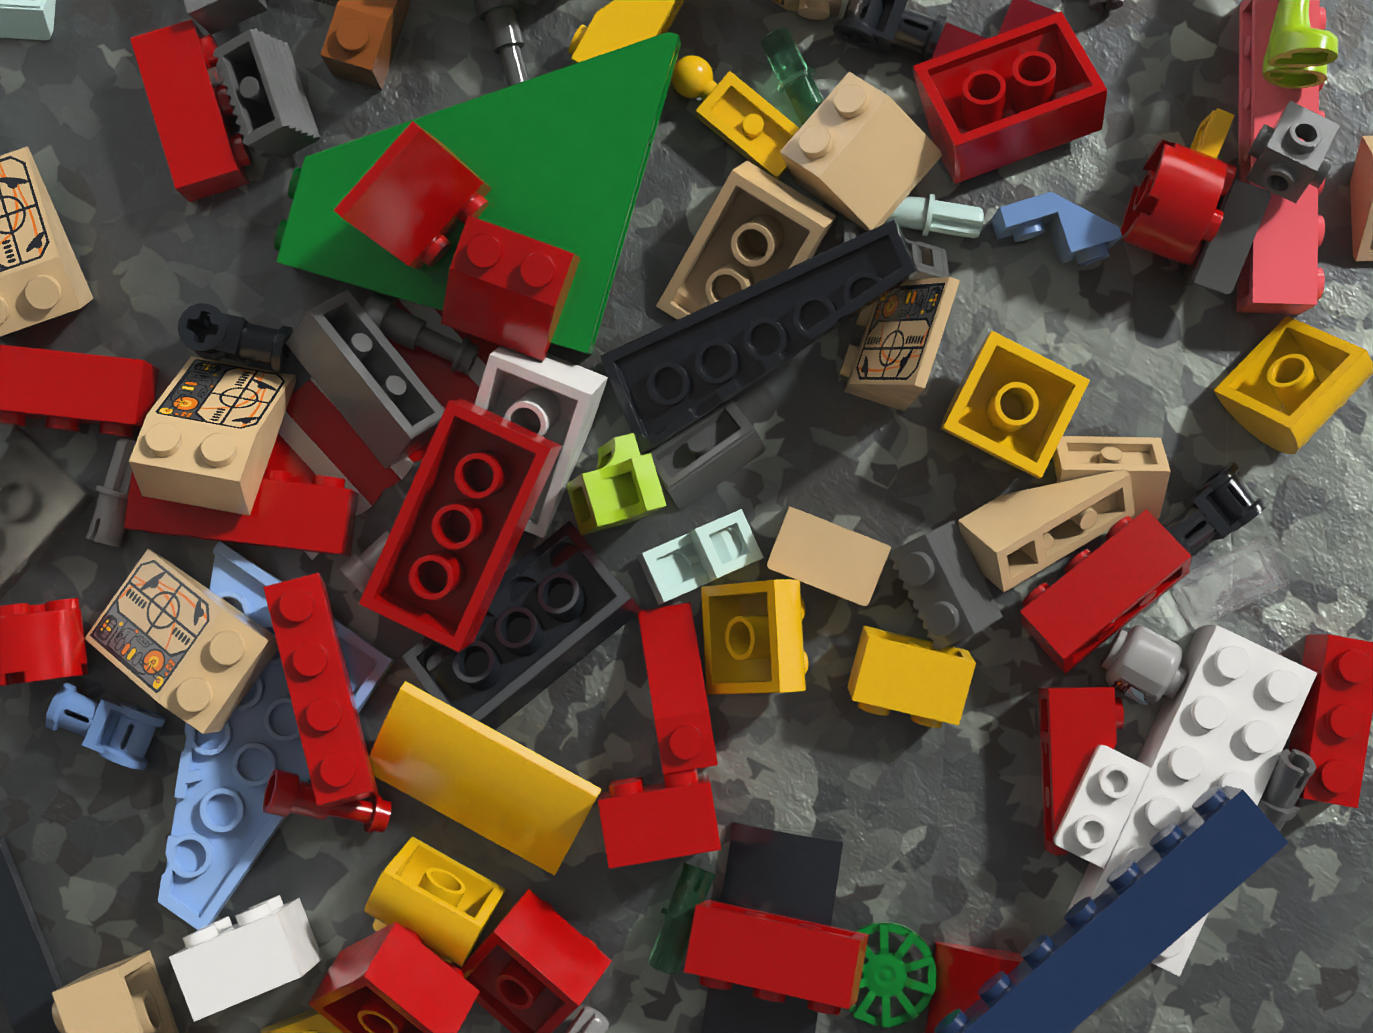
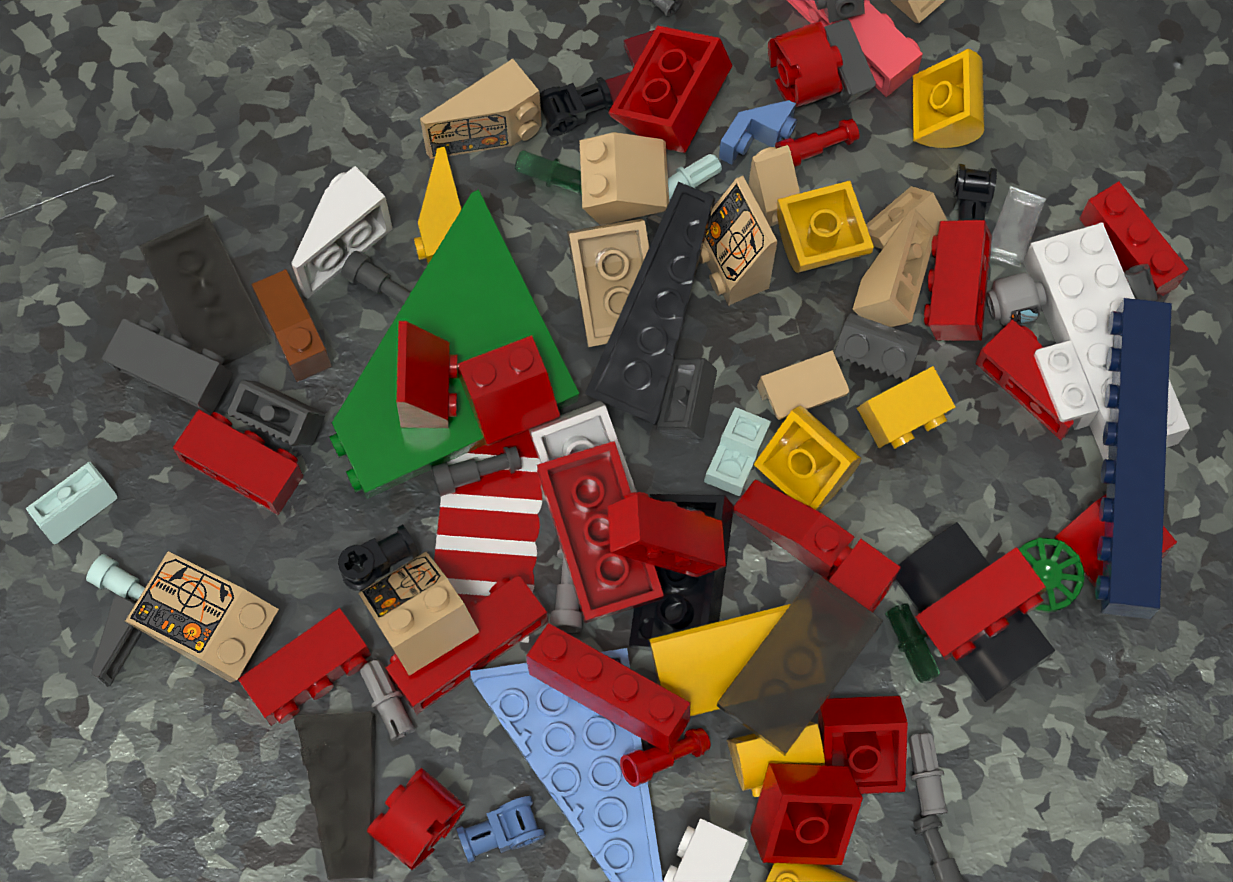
camera: 40 degrees left, 15 degrees down
tan slope [84,549,278,734] -> none
dark grey brick [285,290,444,469] -> none
lime brick [566,433,667,536] -> none
yellow plate [671,55,800,180] -> none
yellow tile [1190,108,1235,158] -> none
none -> red brick [608,492,726,578]
none -> clear smoke tile [717,572,884,756]
none -> tan slope [748,145,800,227]
none -> red piece [775,119,860,168]

